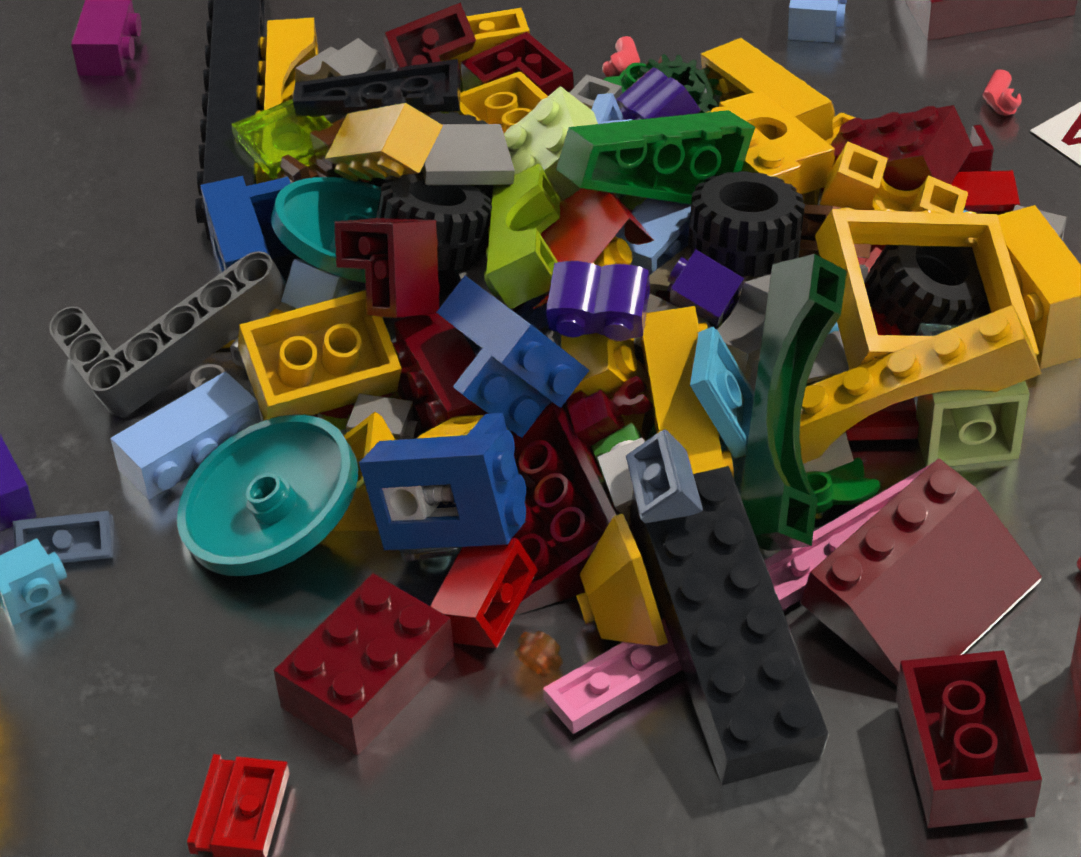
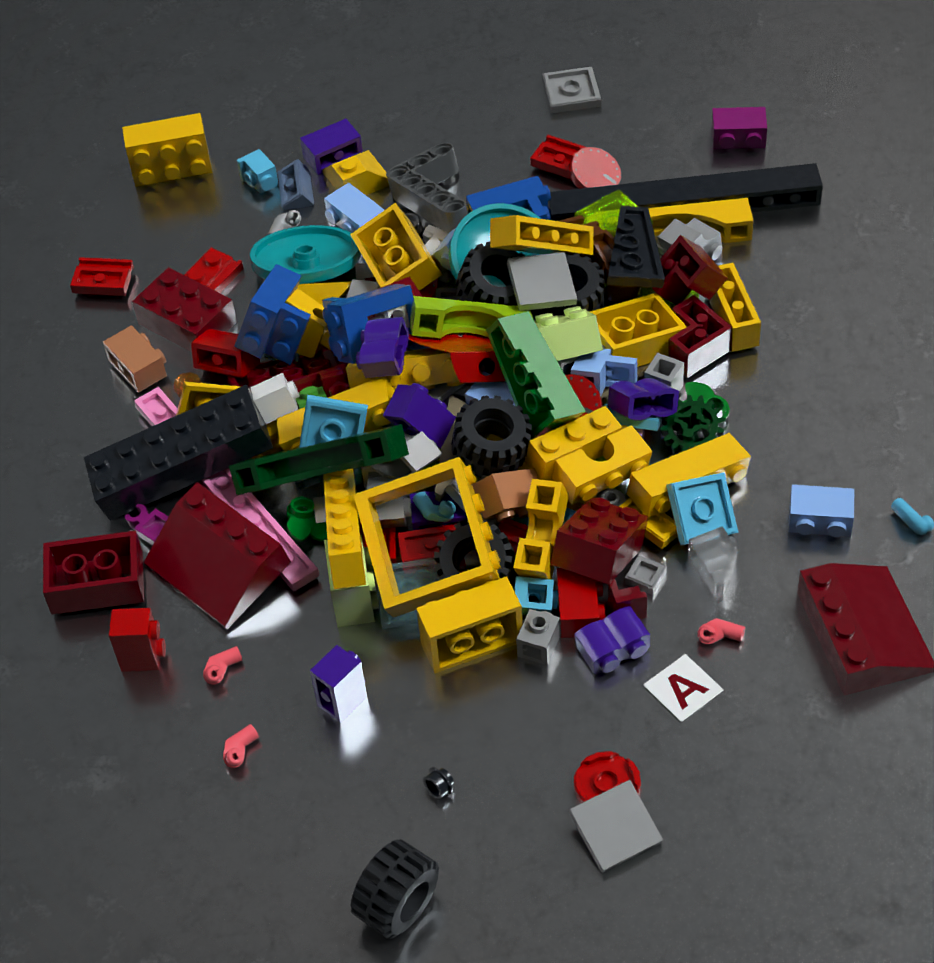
camera: 90 degrees right, 5 degrees up
dark red brick [334,218,440,318] -> none
coral arm [602,36,640,77] -> none
sand blue slope [626,429,703,523] -> none
none -> nougat brick [103,325,167,393]
none -> magenta plate [124,504,169,545]
none -> red plate [184,247,244,293]
none -> light grey arm [267,210,301,235]
none -> yellow slope [322,150,389,195]
none -> red plate [530,135,586,179]
none -> tile [568,147,621,189]
none -> dark purple brick [575,606,650,674]
none -> medium azure tile [666,472,738,546]
none -> clear slope [688,526,739,604]

